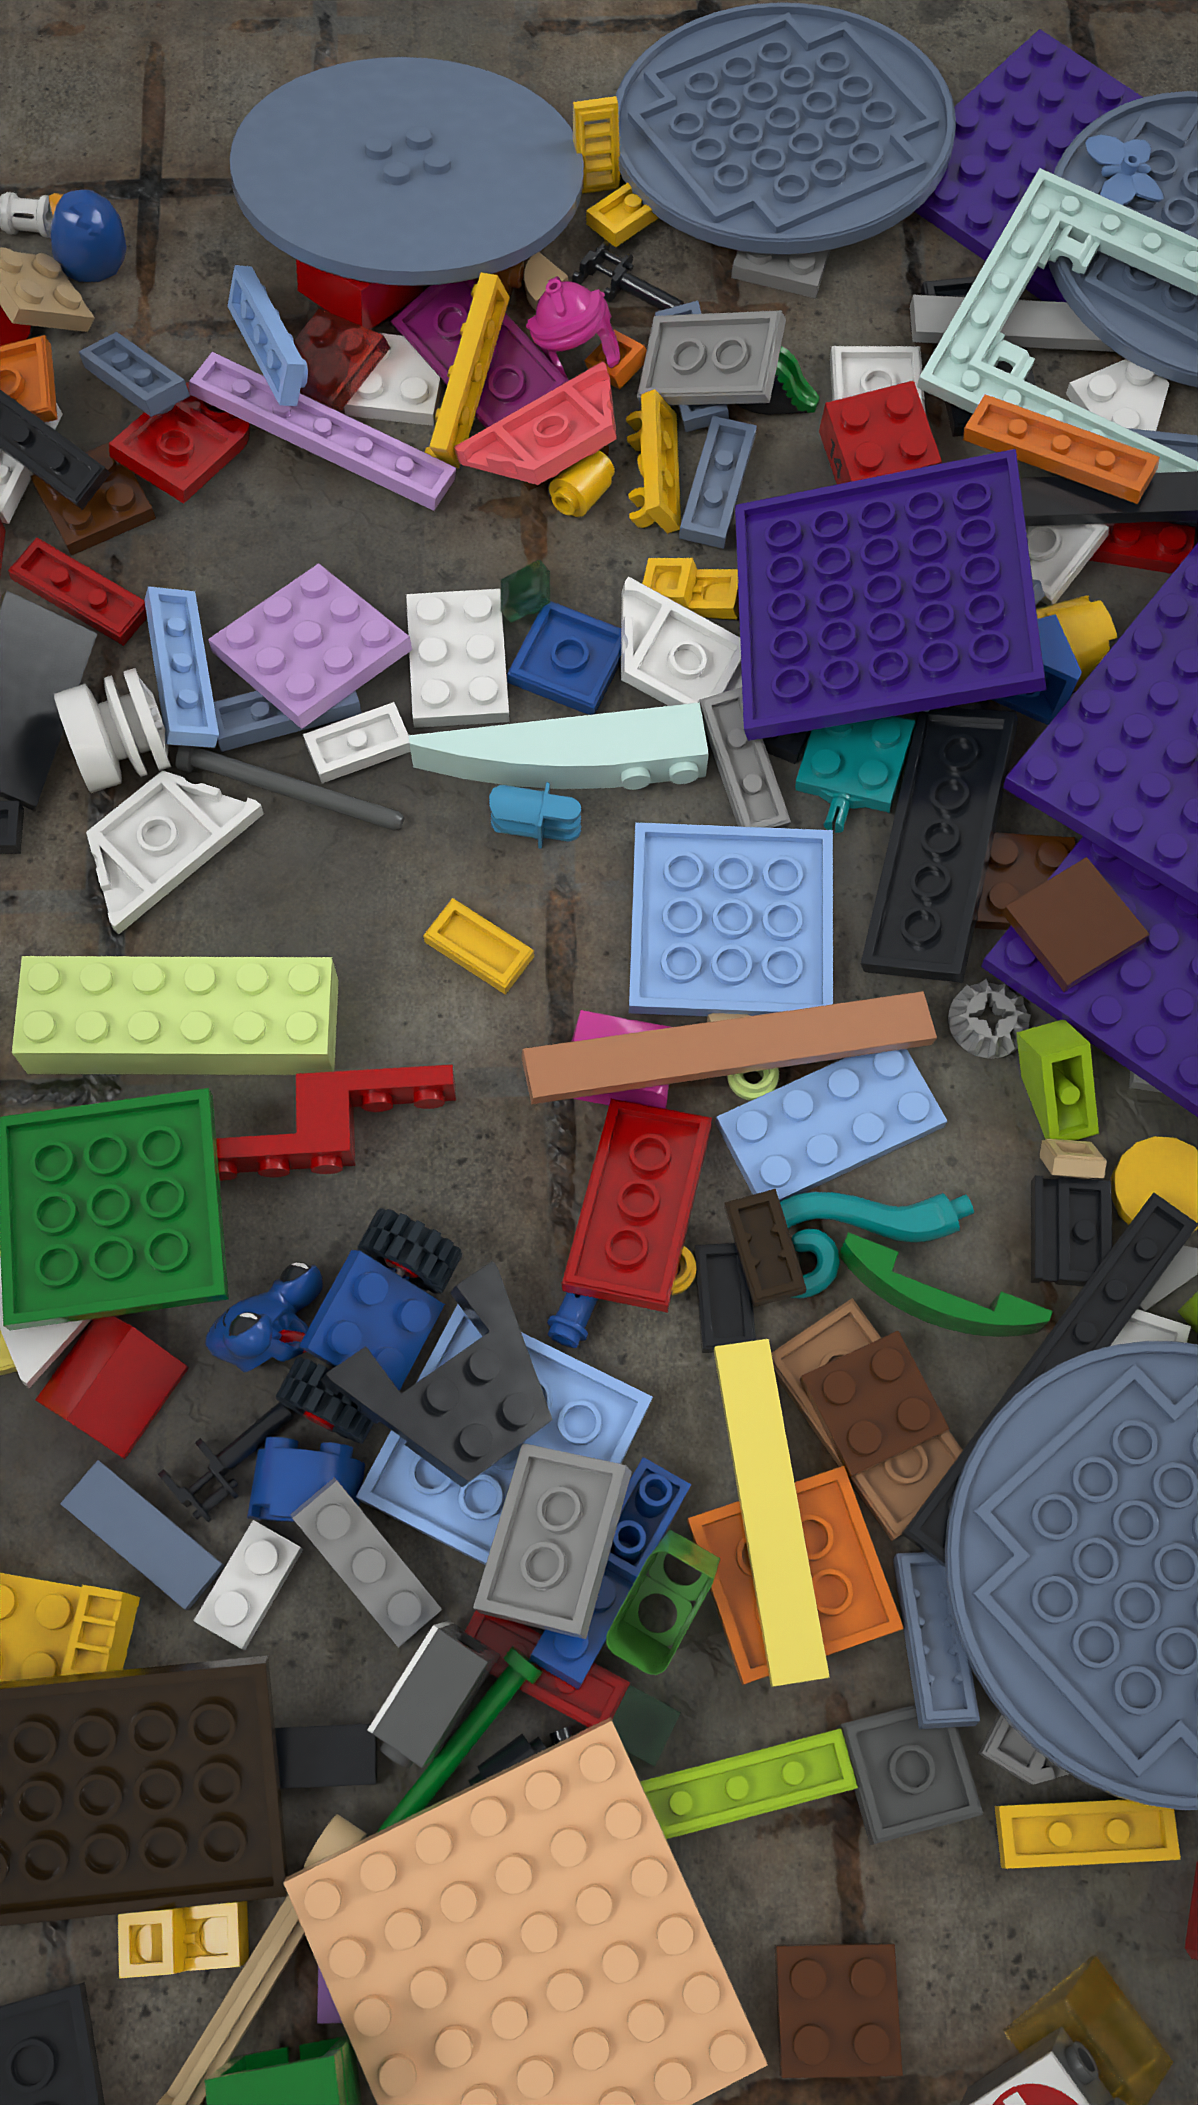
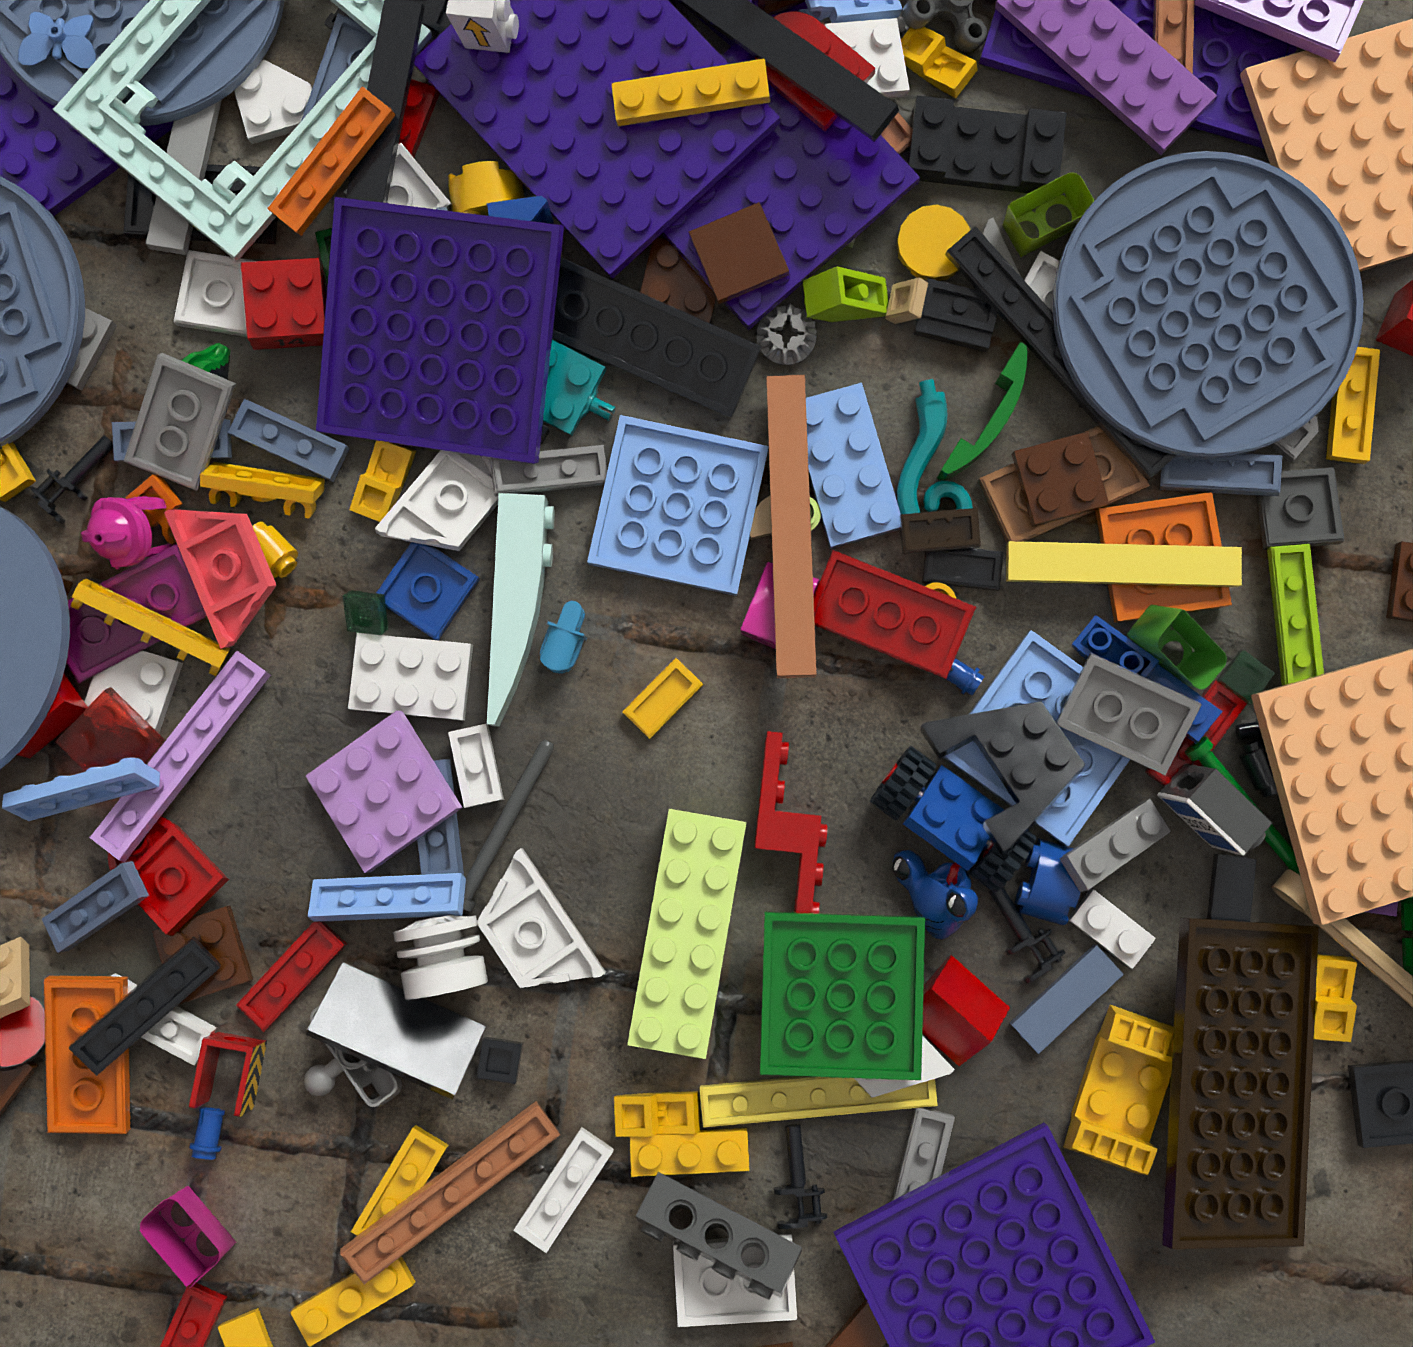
camera: 75 degrees left, 15 degrees up
tan tile [524,252,568,310] -> none

